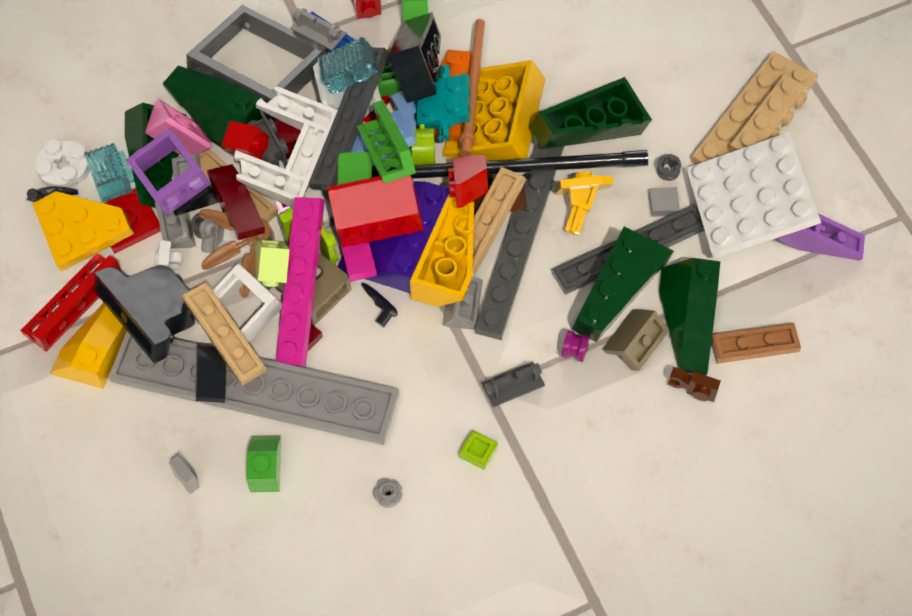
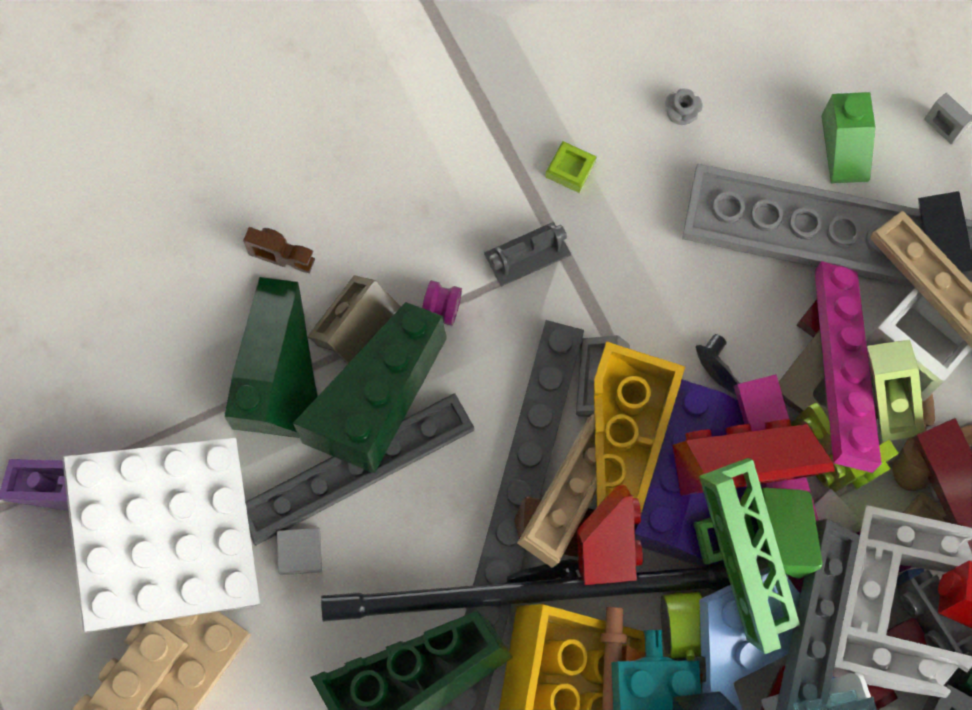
camera: 175 degrees right, 10 degrees up
yellow piece [555,171,614,235] -> none
dark grey bush [656,154,682,181] -> none
medium nougat tile [711,323,801,364] -> none

